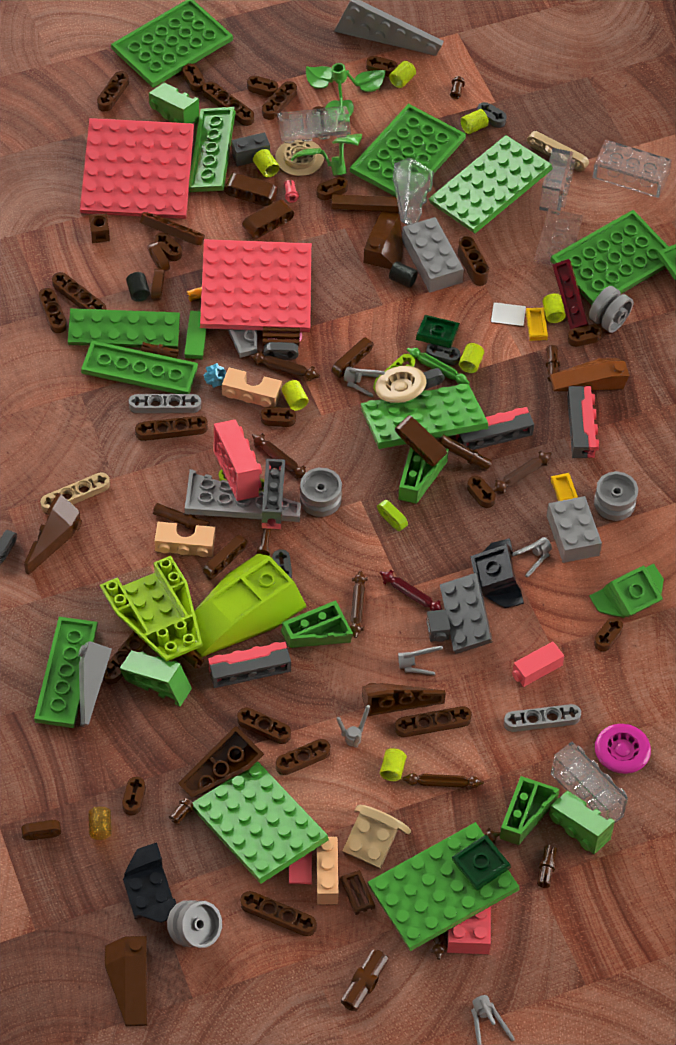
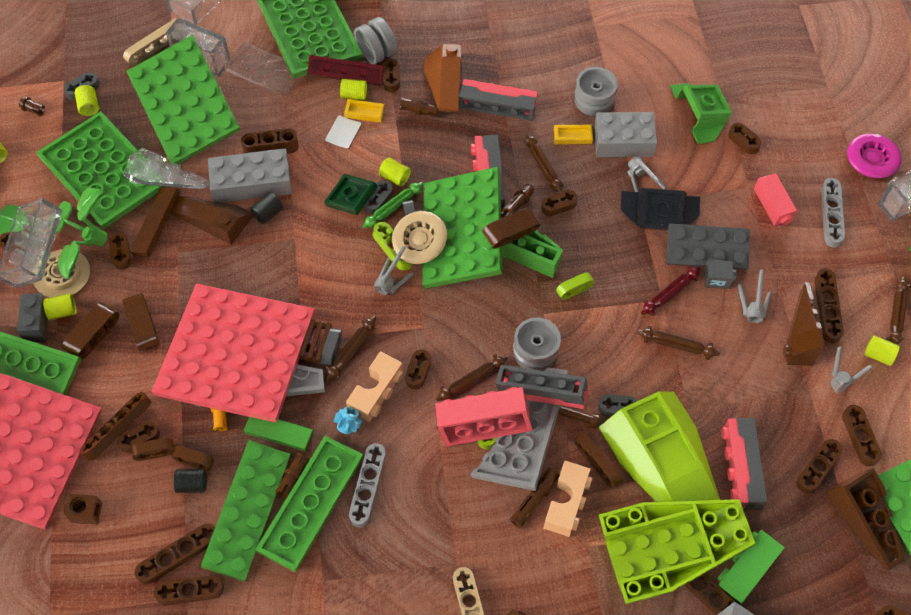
camera: 75 degrees left, 5 degrees up
reddish brown beam [135,416,208,441] -> none
neon yellow piece [281,380,309,411] -> none
bright green wedge [281,600,353,648] -> none
coral pin [284,180,299,203] -> none
reddish brown beam [331,337,374,378] -> none

